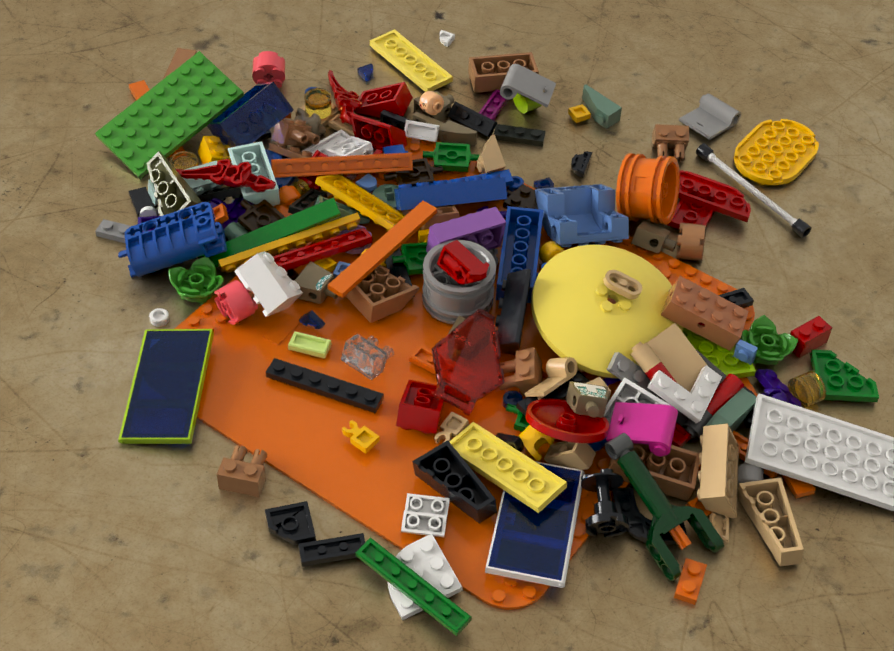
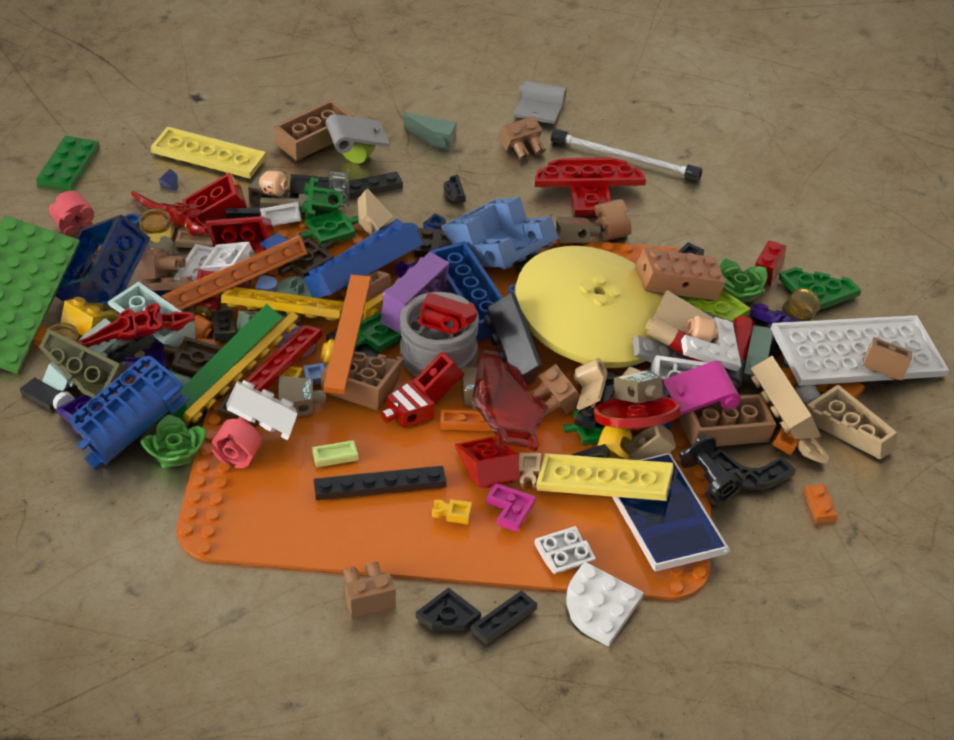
camera: 30 degrees left, 5 degrees down
light grey plate [95,219,135,243] -> none
clear blue door [118,329,214,444] -> none
white tile [149,308,169,327] -> none
clear blue tile [299,310,325,329] -> none
clear brick [341,334,394,380] -> none
green tile [356,537,472,636] -> none
black wedge [412,440,497,523] -> none
white tile [439,30,455,47] -> none
magenta tile [479,89,509,120] -> none
clear blue tile [502,391,523,408] -> none
yellow head [539,241,565,263] -> none
yellow plate [568,104,591,123] -> none
tan plate [603,270,642,299] -> none
dark green piece [605,433,724,581] -> none
orange wheel [616,153,680,225] -> none
yellow plate [733,119,819,185] -> none
medium blue plate [733,339,758,365] -> none
none -> green plate [36,136,100,191]
none -> green pin [302,177,343,219]
none -> clear plate [329,171,350,207]
none -> red torso [381,380,434,428]
none -> red brick [413,352,465,404]
none -> dark pink plate [486,483,536,532]
none -> light nougat head [686,316,718,342]
none -> medium nougat brick [863,337,912,381]

